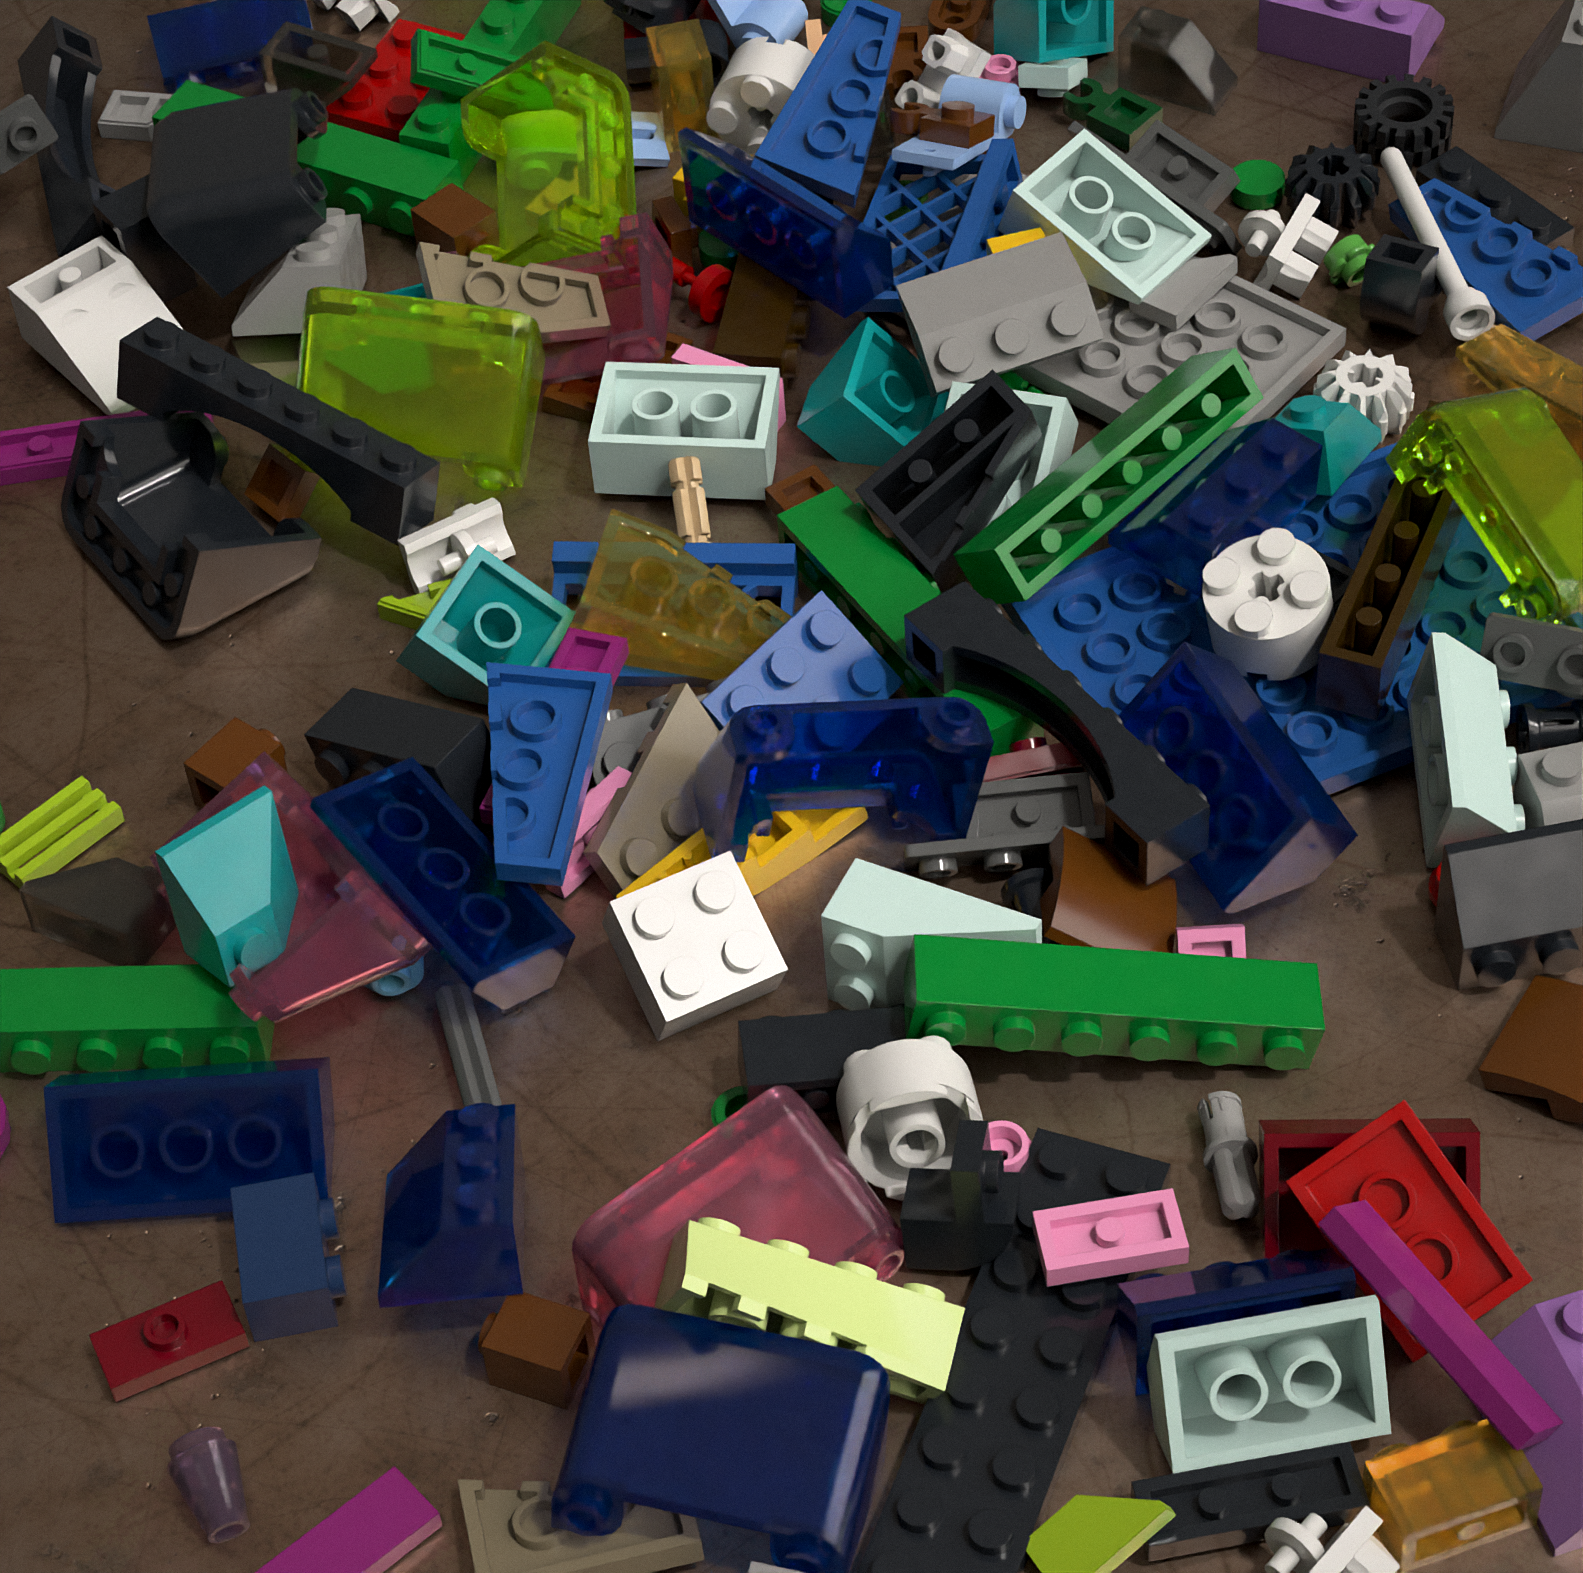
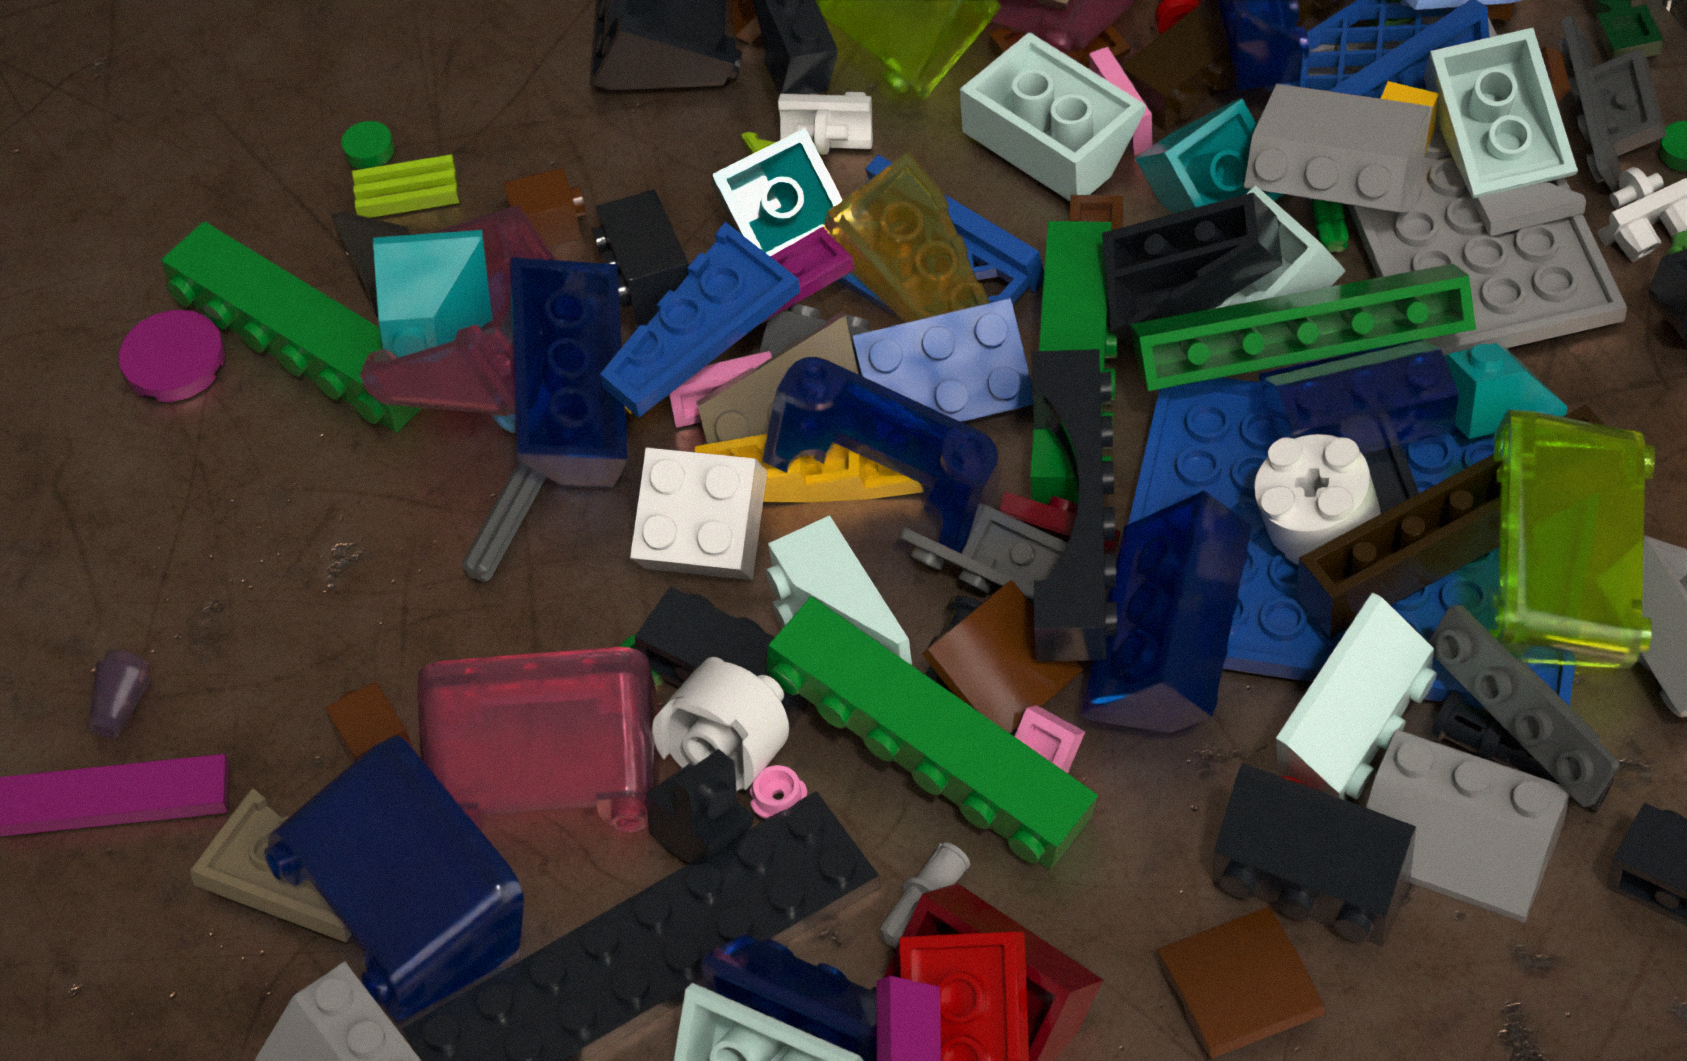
camera: 40 degrees right, 5 degrees up
clear blue slope [43,1057,335,1223] -> none
dark red plate [89,1280,250,1402] -> none
dark blue brick [230,1173,347,1342] -> none
clear blue slope [378,1103,525,1308] -> none
yellowish green wedge [651,1217,965,1405] -> none
tan axle [668,456,712,543] -> none
bright pink plate [1032,1188,1189,1287] -> none
white gear [1313,348,1414,444] -> none

